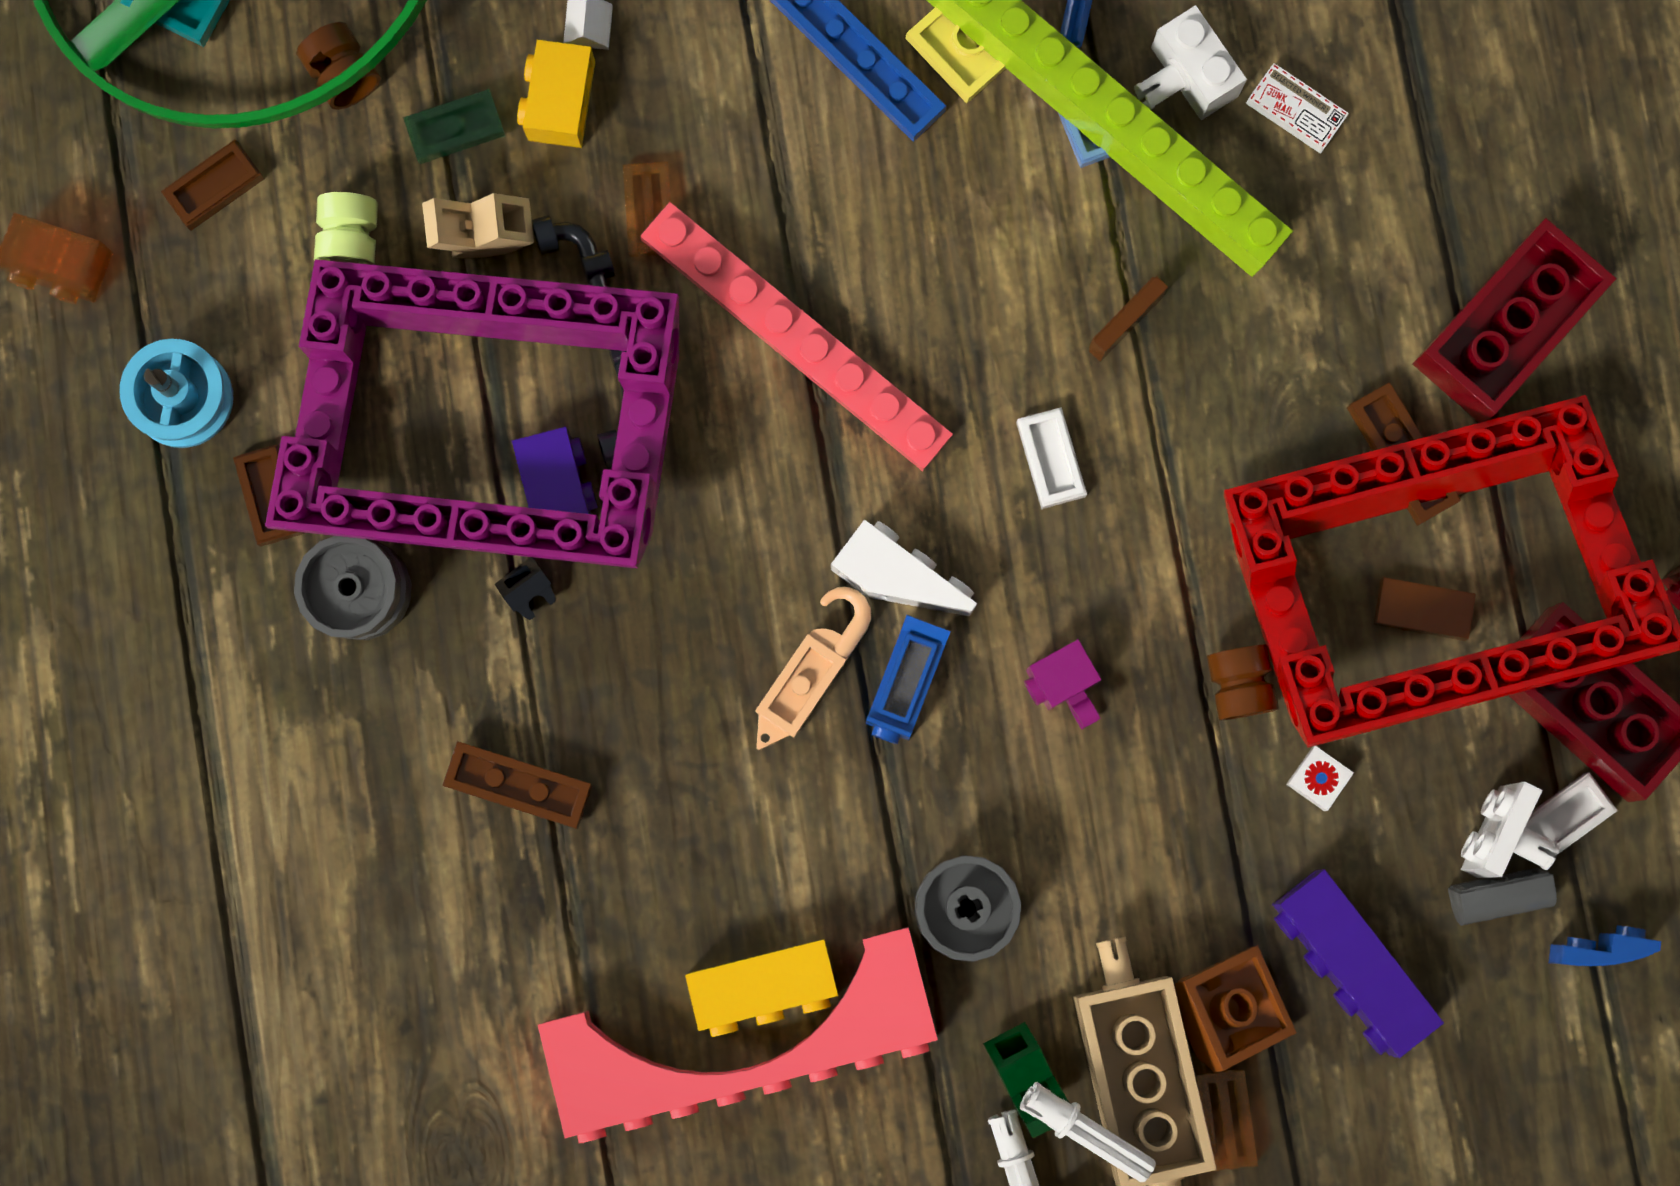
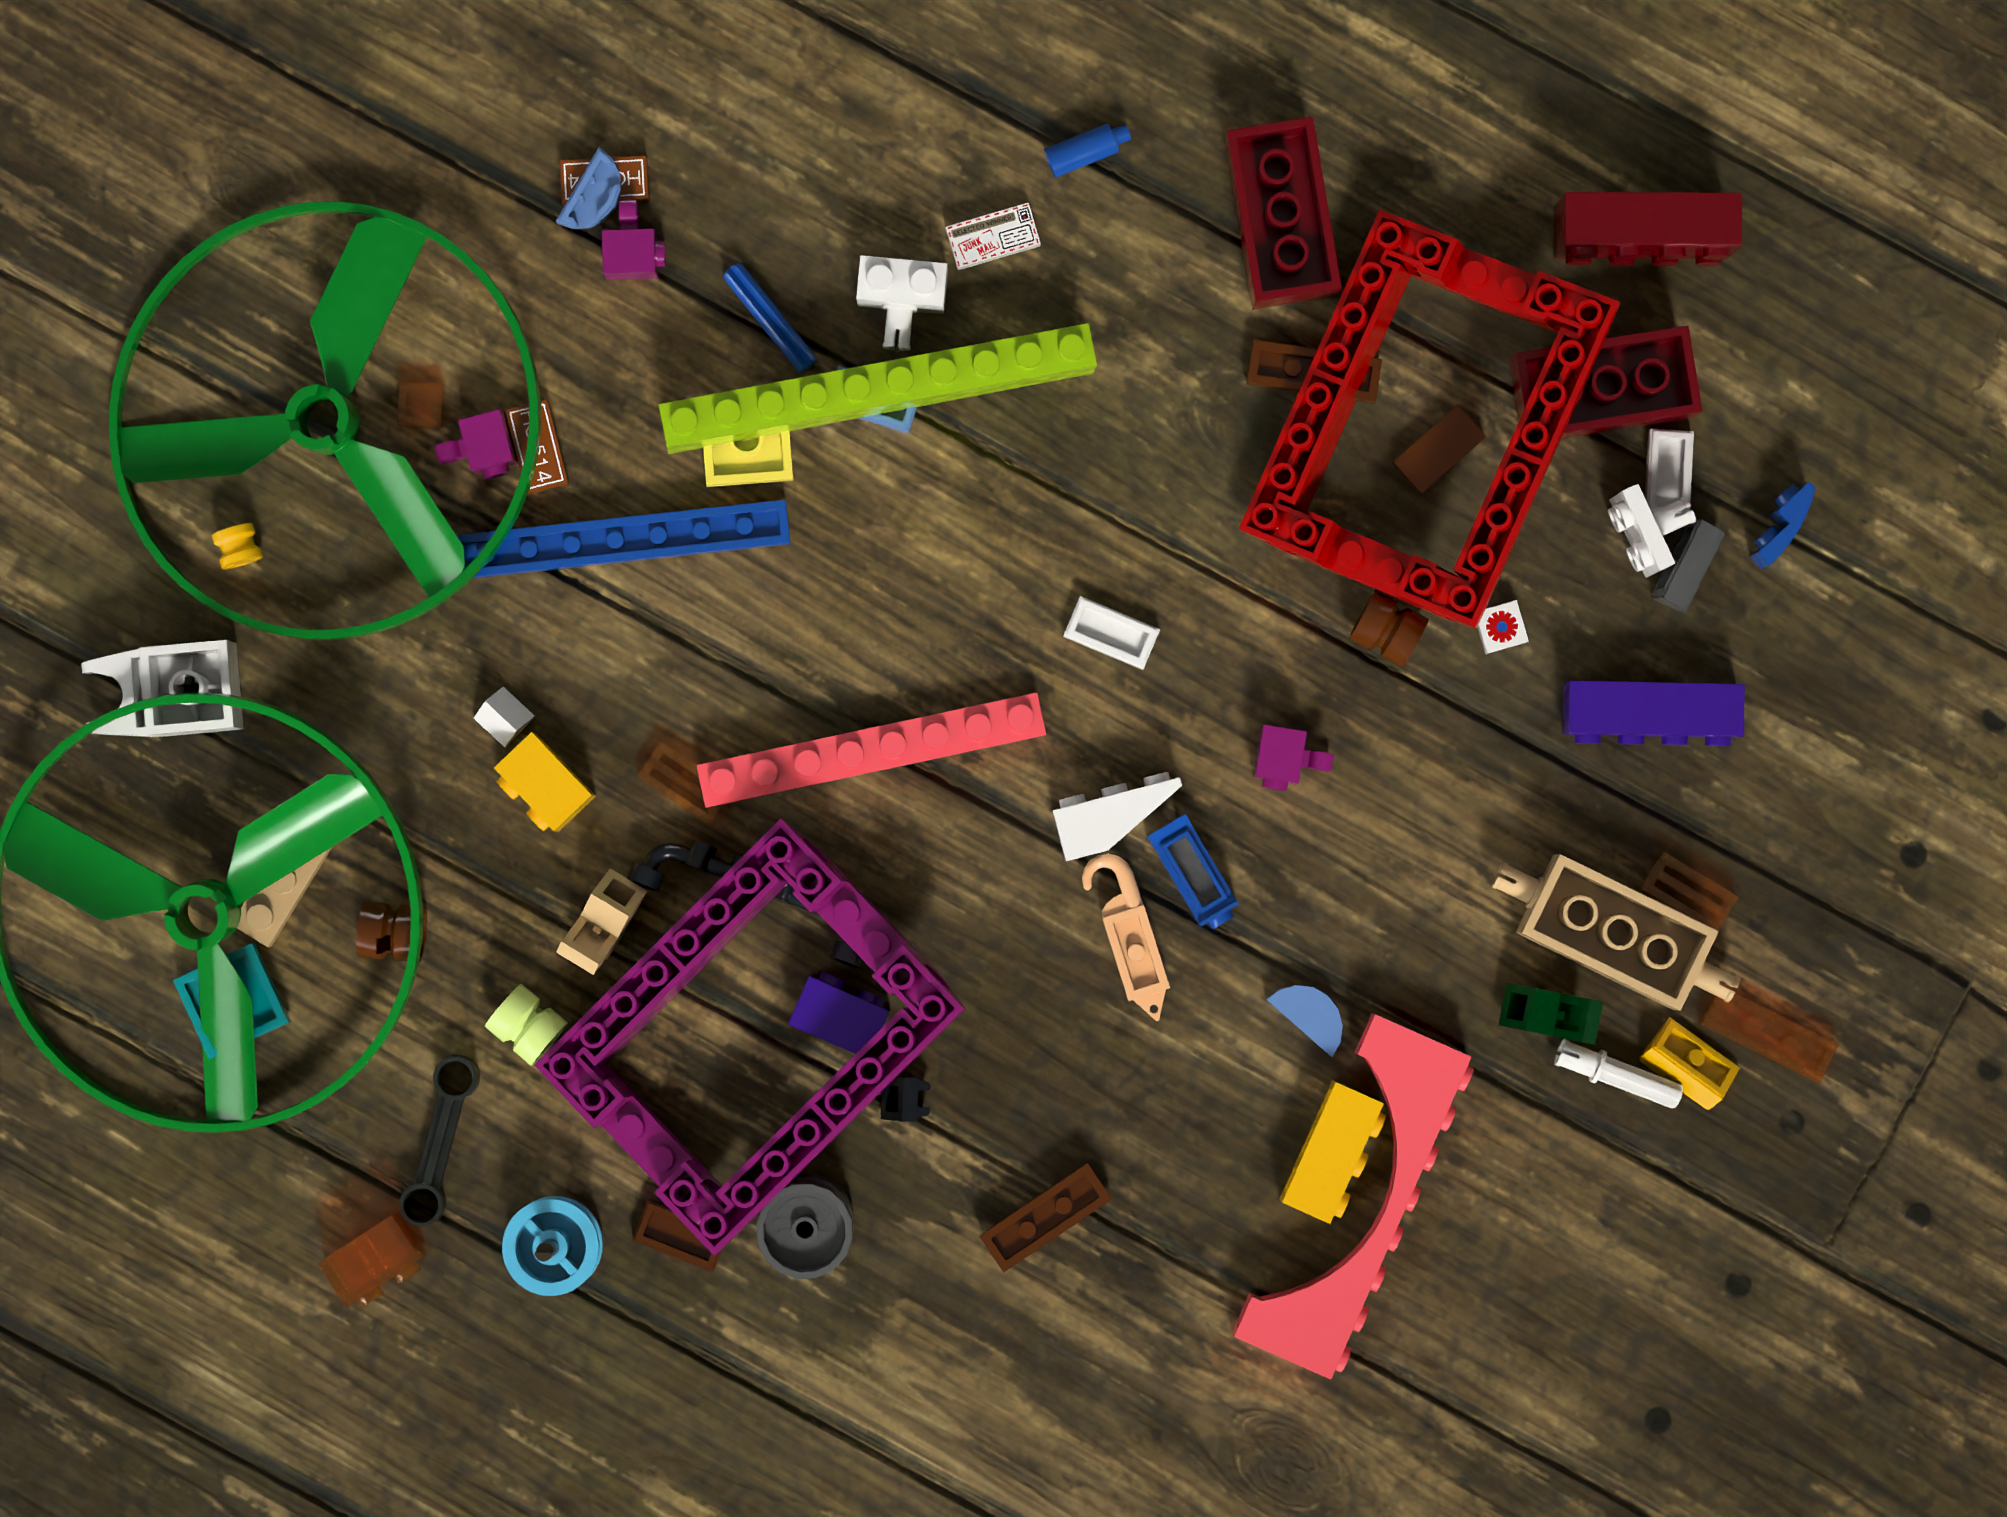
camera: 50 degrees left, 5 degrees up
reddish brown tile [161,139,265,231] -> none
clear green plate [403,89,506,164] -> none
dark grey wheel [914,856,1021,962] -> none
white axle [1020,1082,1156,1182] -> none
reddish brown tile [1089,276,1168,362] -> none
dark orange slope [1175,945,1296,1072] -> none
none -> pearl dark grey piece [399,1055,480,1227]
none -> blue cylinder [1043,123,1132,178]
none -> medium blue tile [1266,985,1343,1057]

